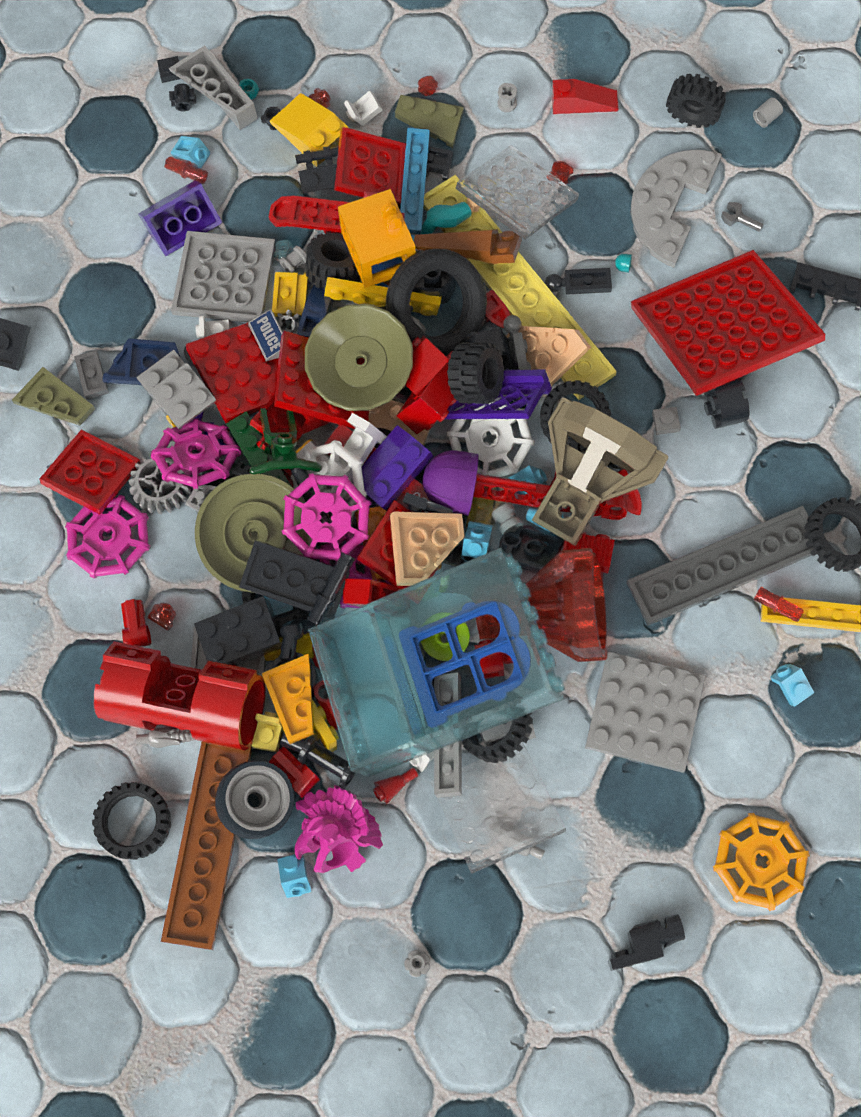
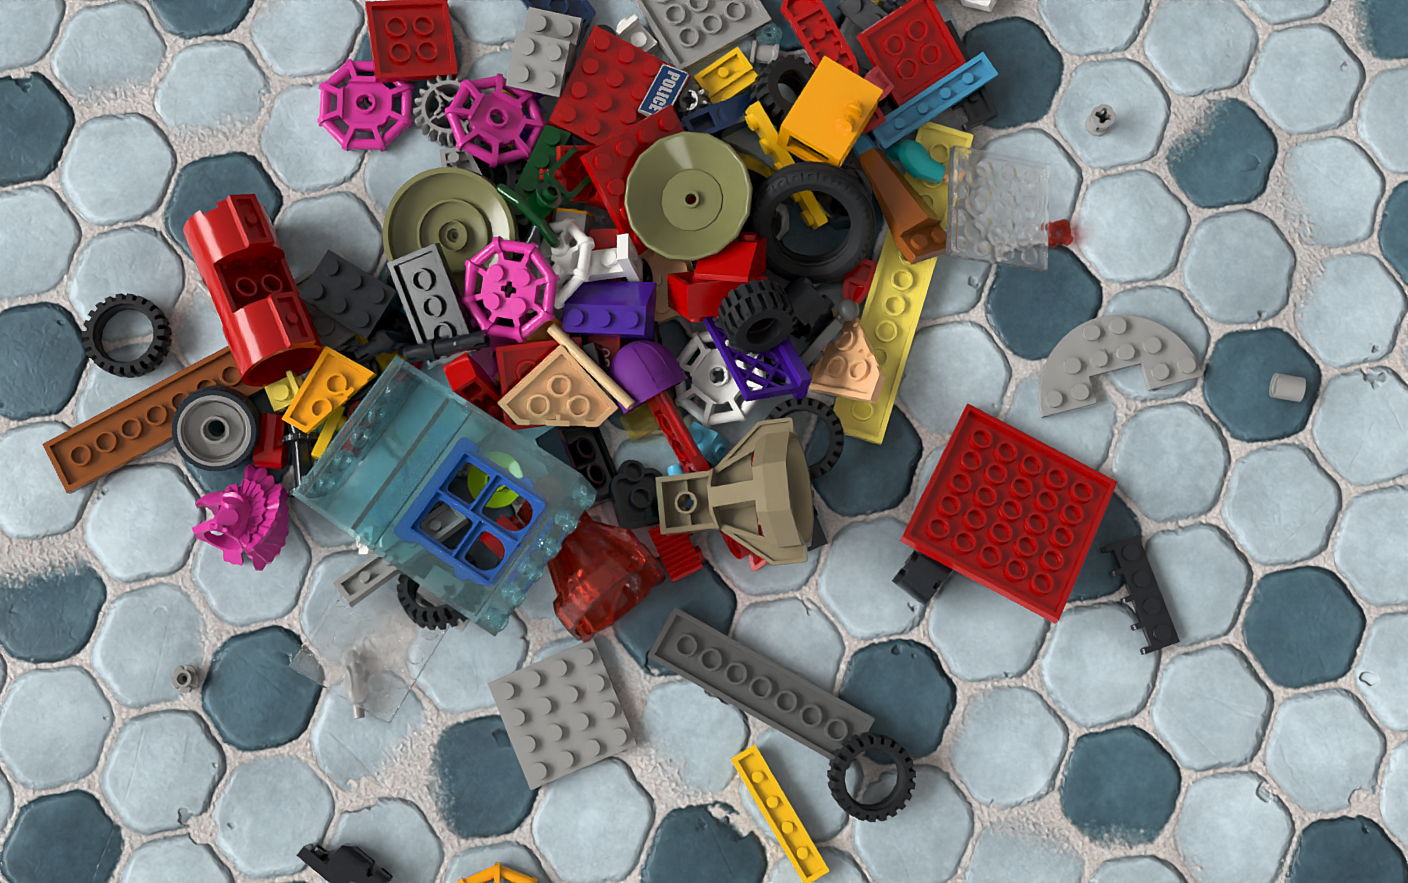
camera: 45 degrees right, 10 degrees up
red piece [121,599,152,647] -> none
clear red plate [148,603,176,631] -> none
medium azure bracket [277,854,311,898] -> none
red cone [373,768,418,804] -> none
olive wing [395,95,464,148] -> none
clear red plate [418,76,438,96] -> none
medium azure brick [462,521,493,560] -> none
light grey wheel [492,503,524,535] -> none
black plate [545,268,612,295] -> none
red slope [552,79,618,114] -> none
teal hinge [615,254,632,273] -> none
light grey plate [652,407,681,435] -> none
black tyre [666,74,726,128] -> none
flat silver bar [721,202,764,232] -> none
clear red axle [753,586,804,622] -> none
medium azure bracket [770,664,814,707] -> none
none -> tan bar [547,324,635,410]

